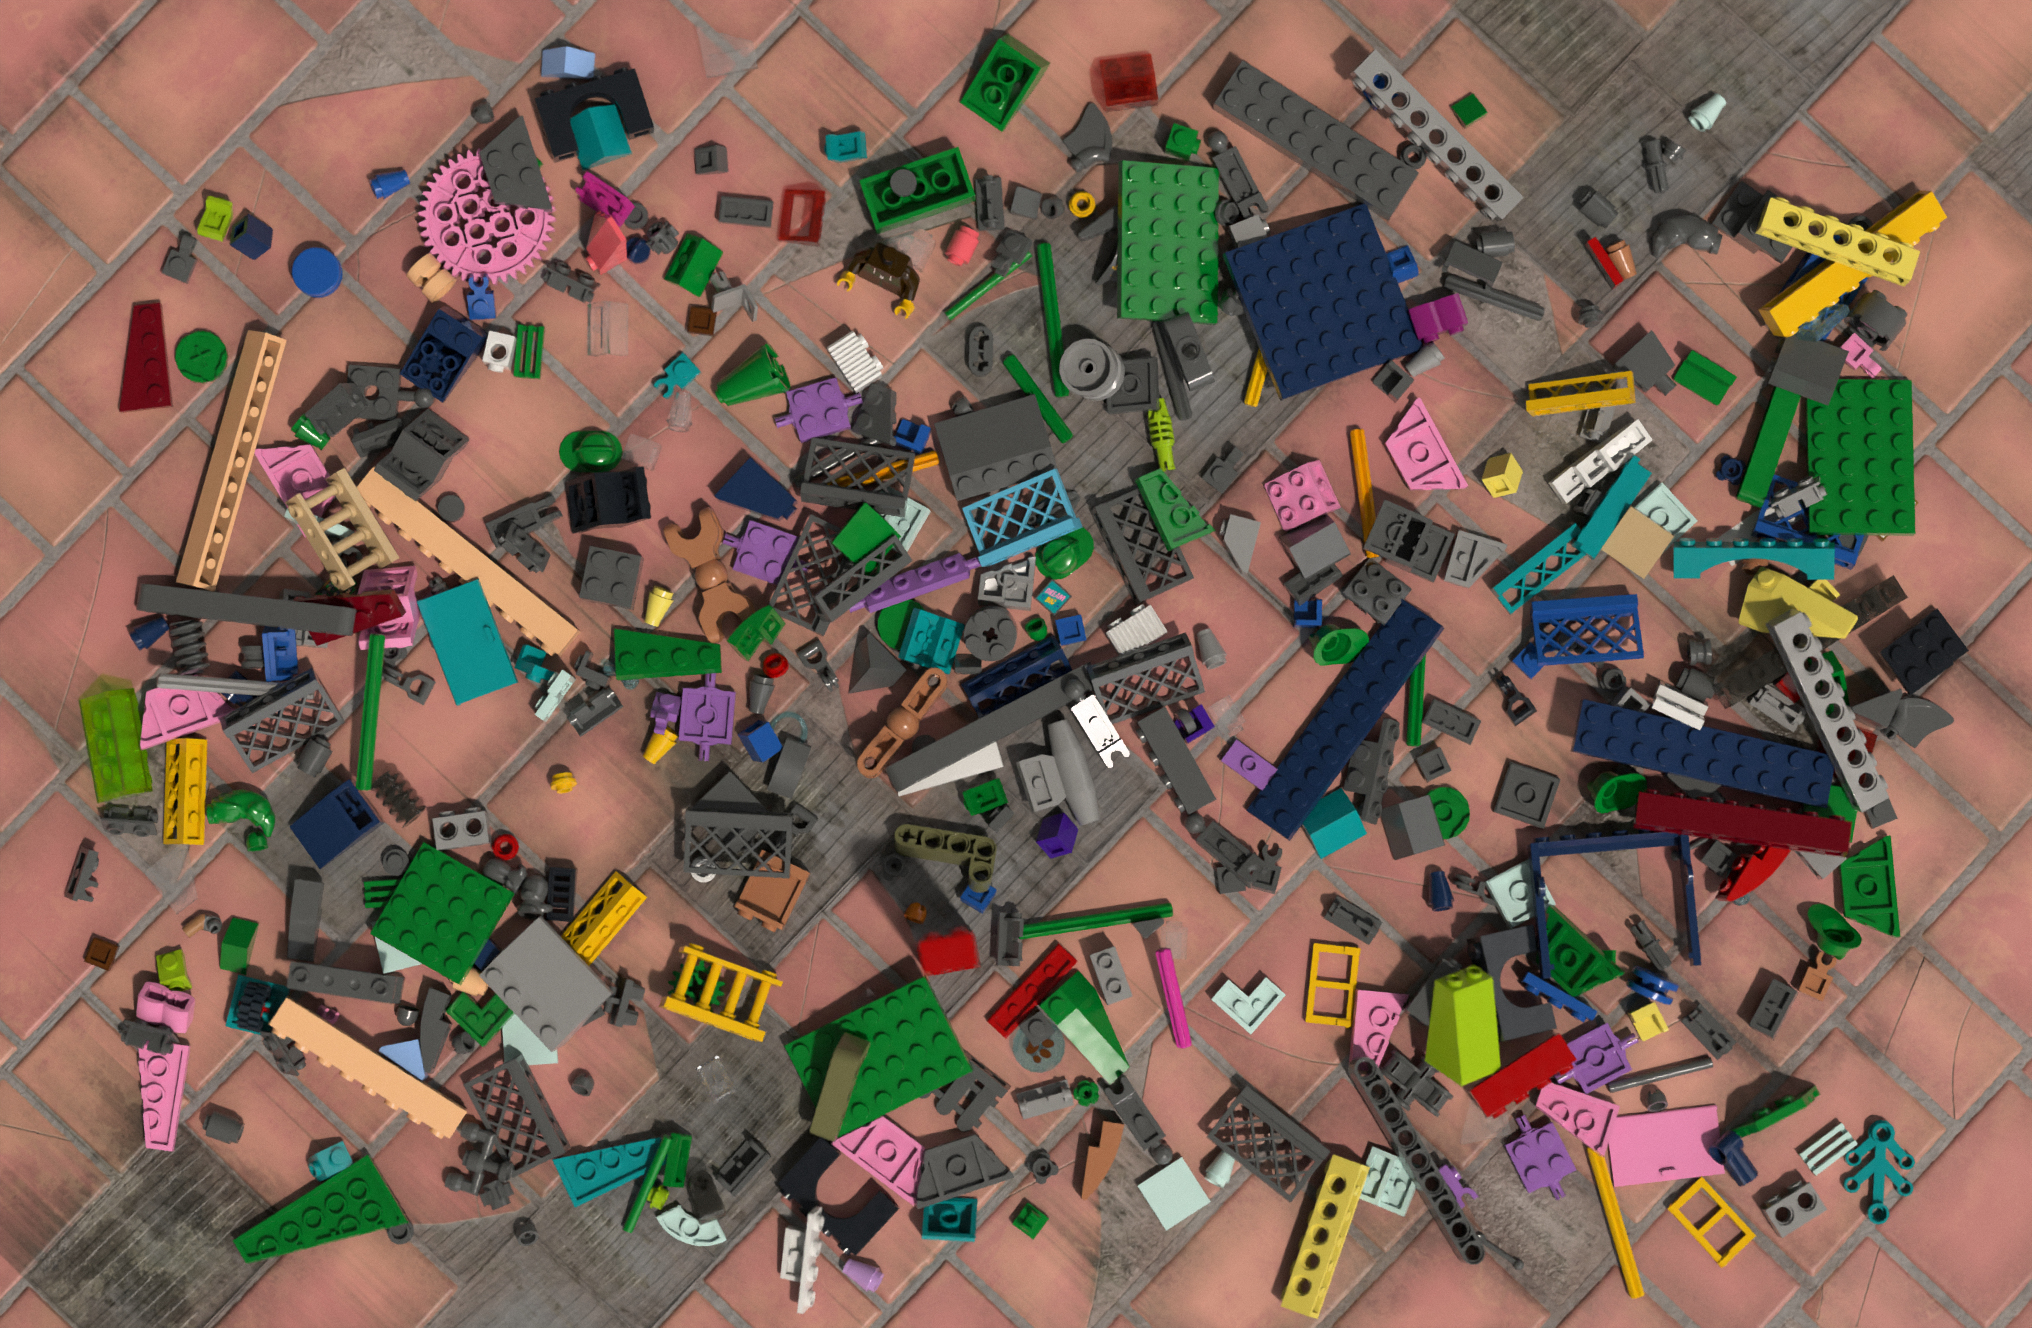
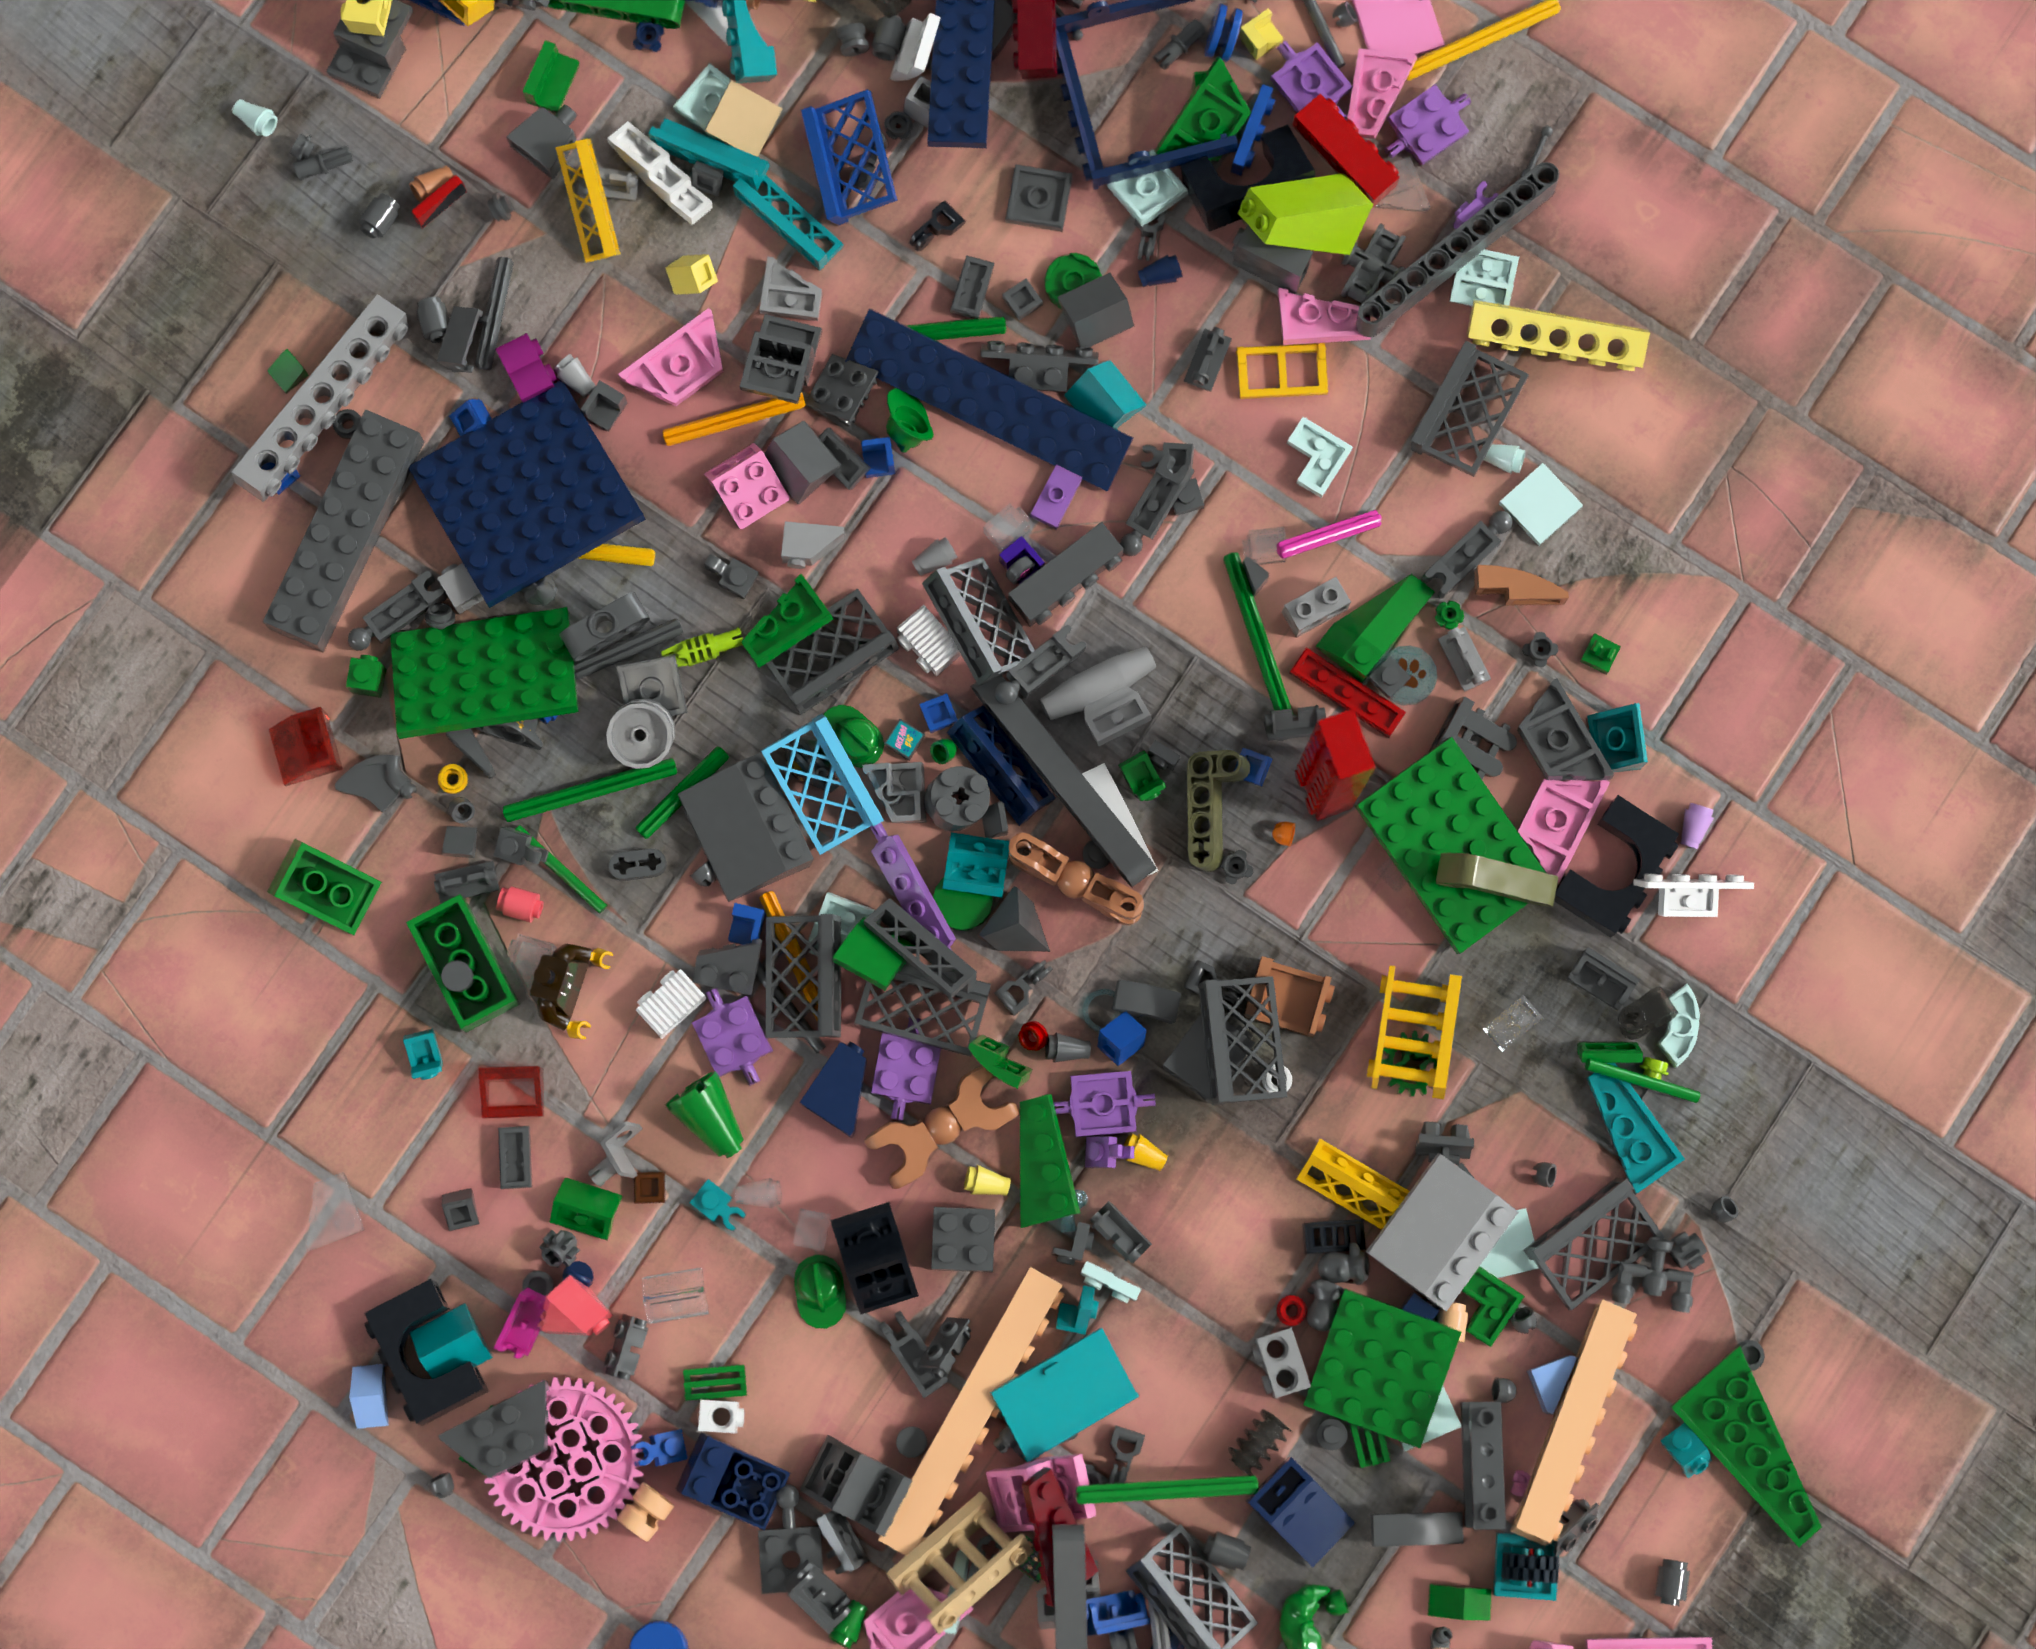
camera: 105 degrees left, 5 degrees down
blue cone [369,169,410,199] -> none
dark grey slope [420,988,453,1074] -> none
yellow plate [550,772,577,794] -> none
dark purple panel [1036,813,1078,859] -> none
blue plate [1511,632,1559,680] -> none
green piece [1587,771,1647,814] -> none
dark grey animal [1652,215,1722,259] -> none

